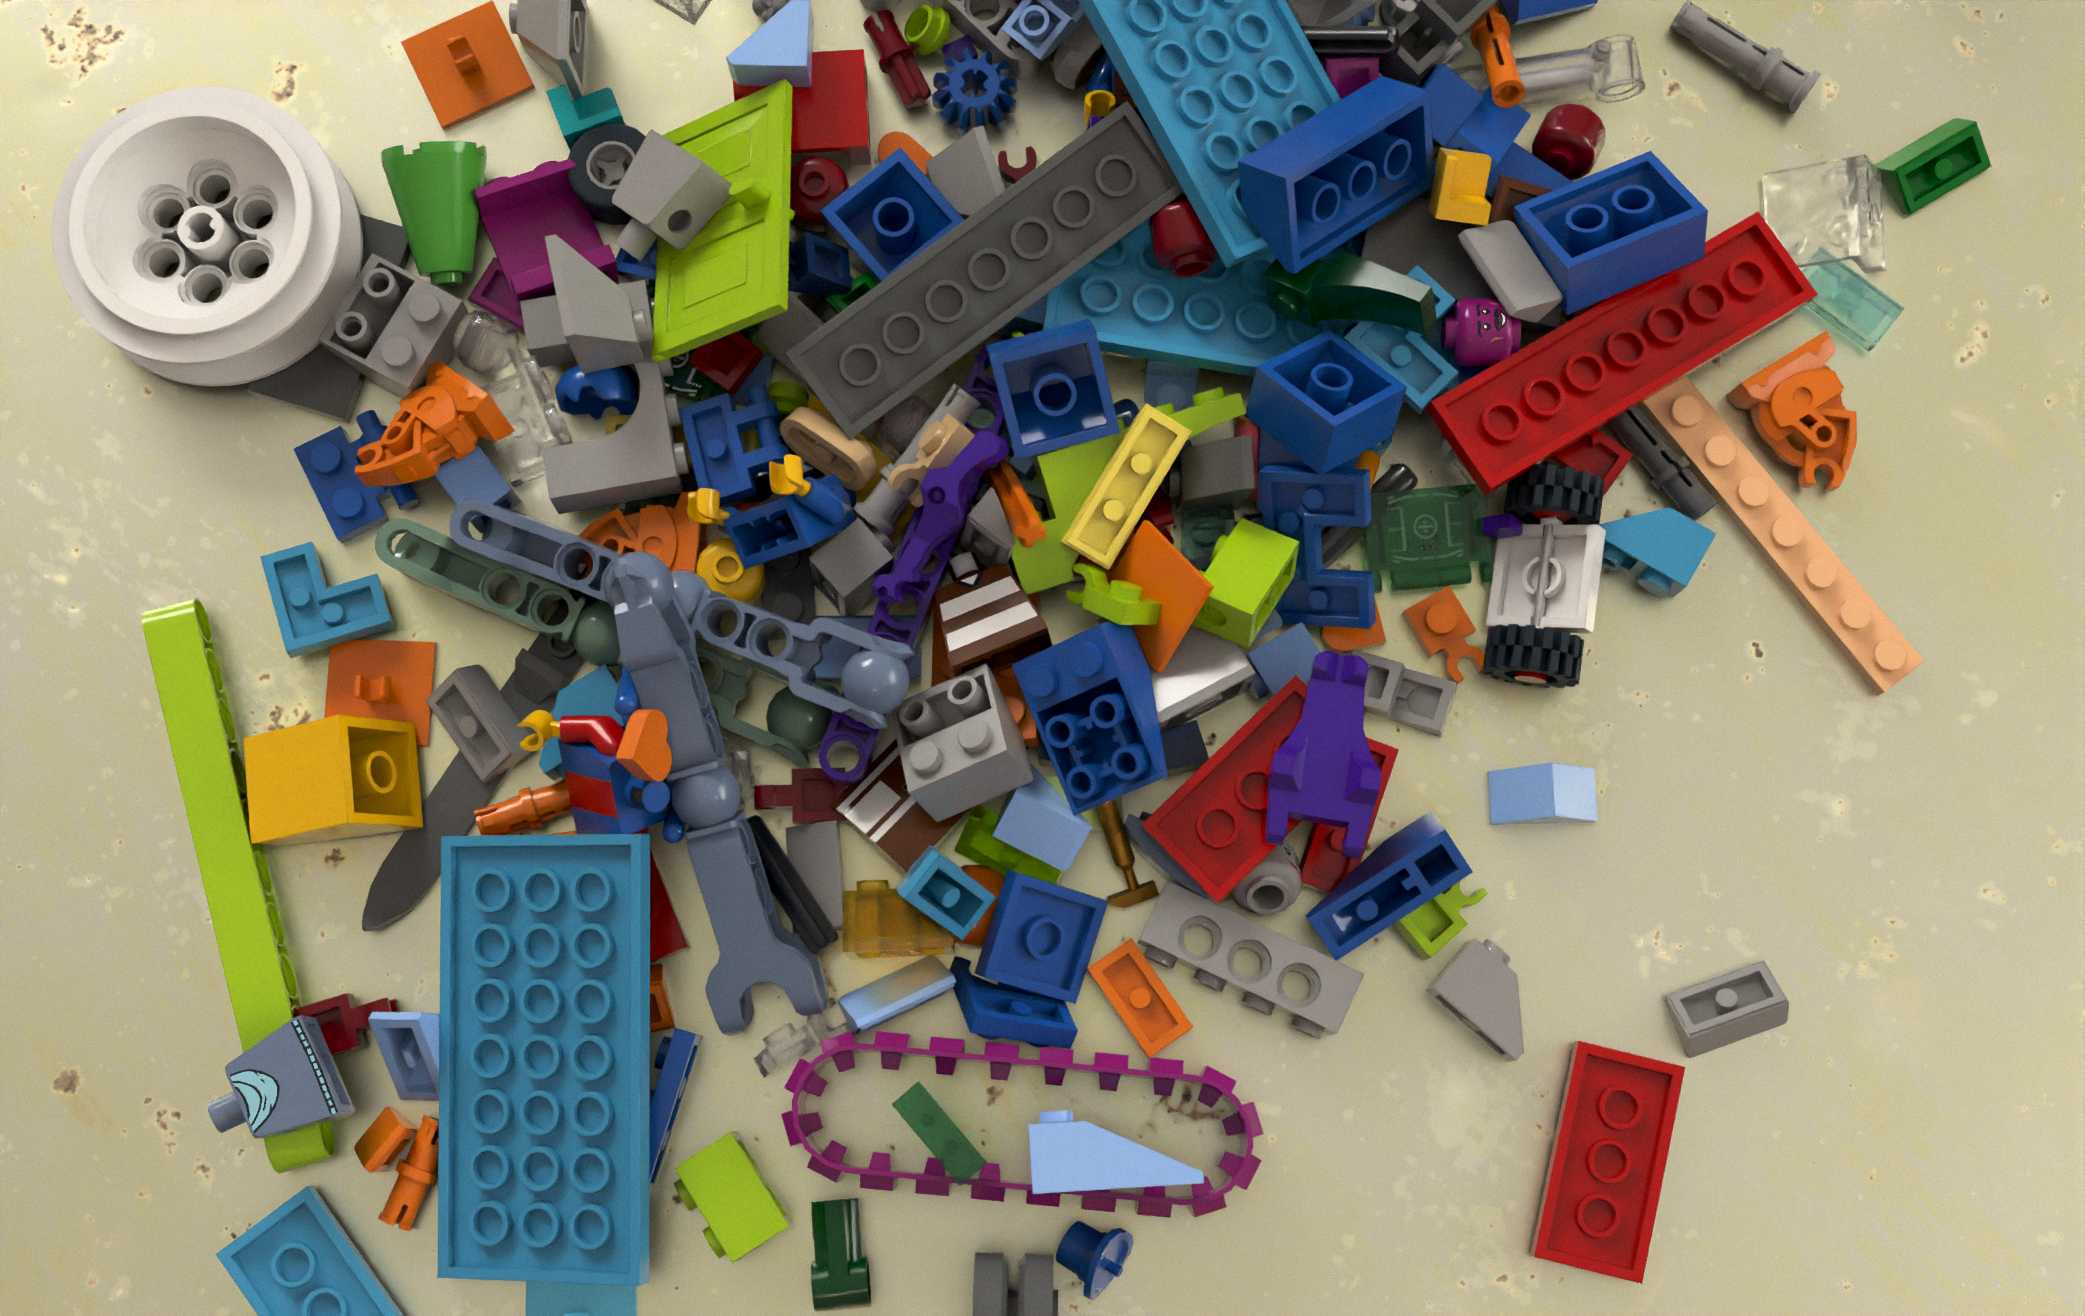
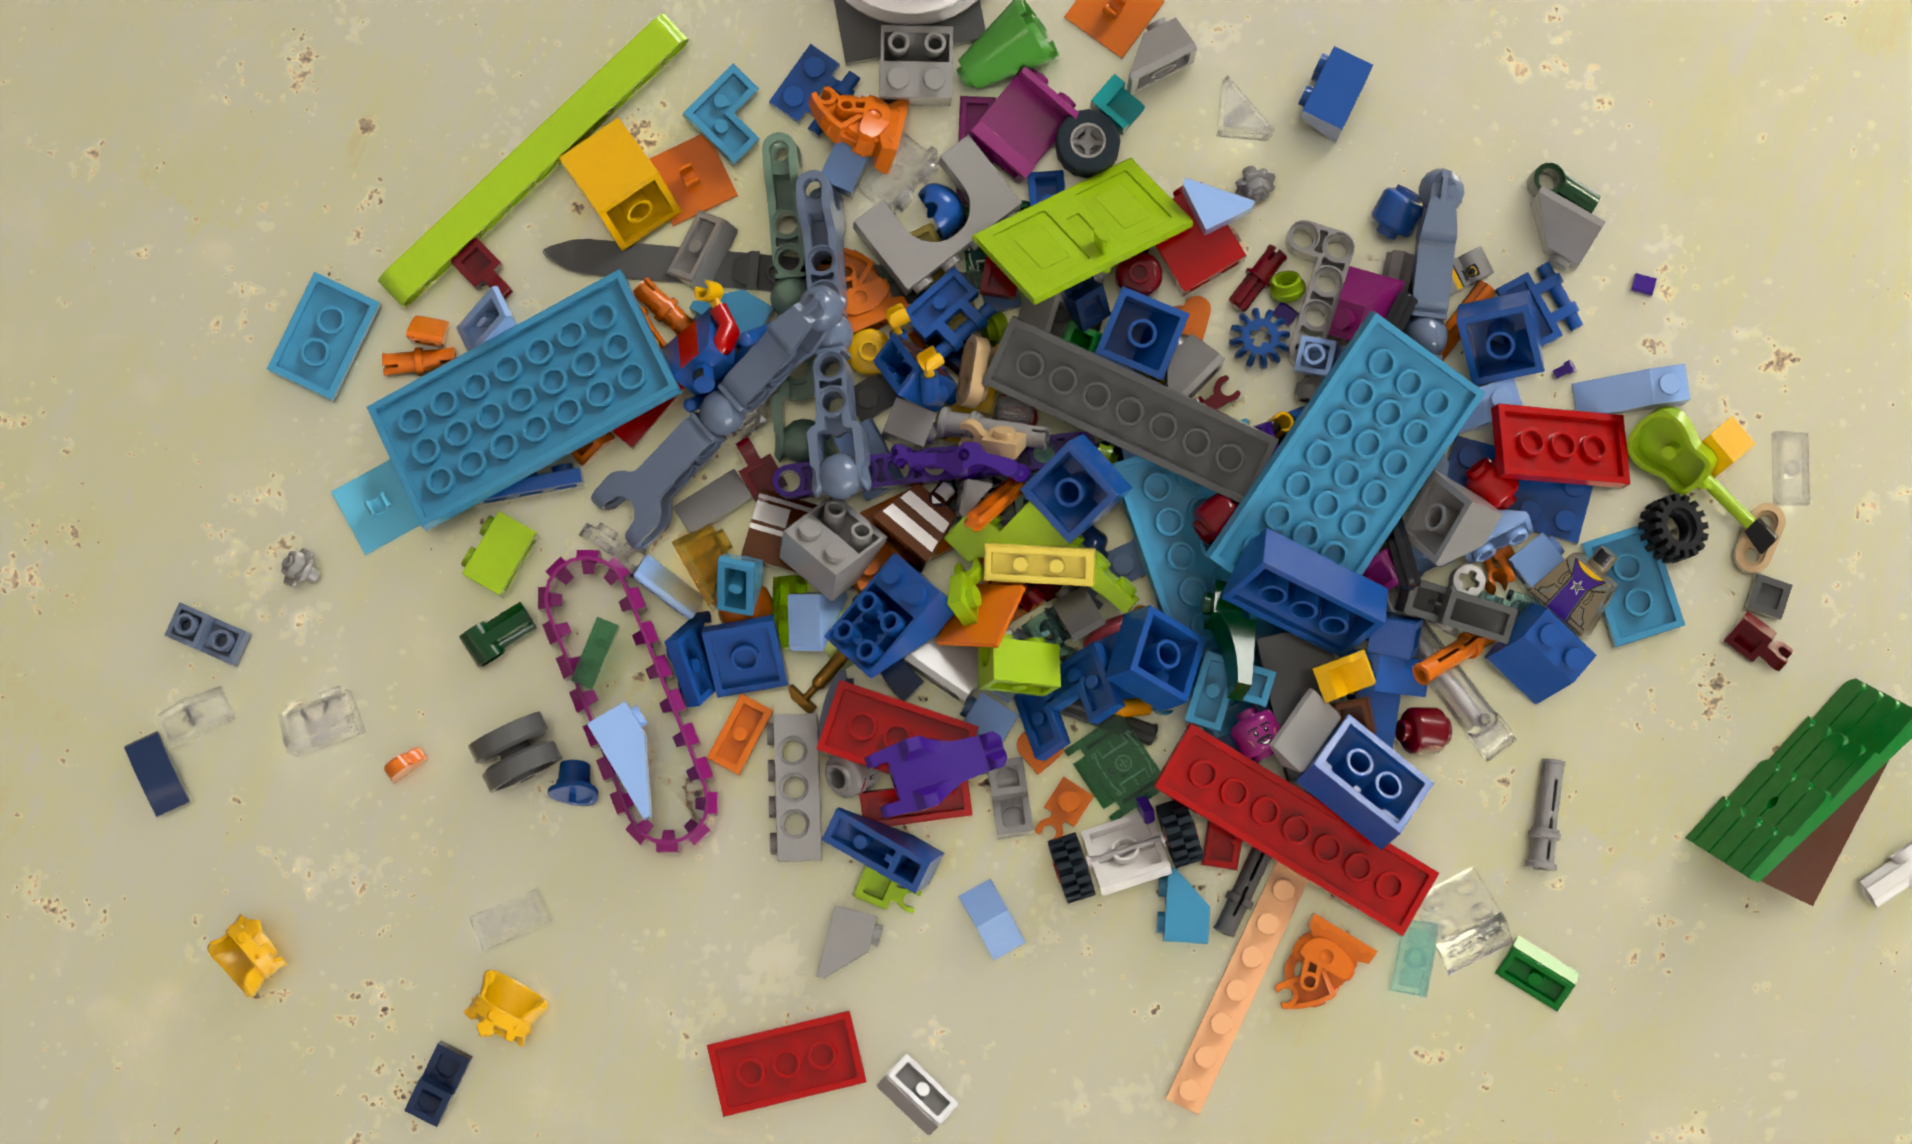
camera: 65 degrees right, 5 degrees up
sand blue torso [208,1015,356,1139] -> none
clear piece [452,310,520,374] -> none
light grey slope [544,234,651,374] -> none
light grey torso [612,129,732,261] -> none
orange tile [616,709,672,782] -> none
black axle [746,815,838,954] -> none

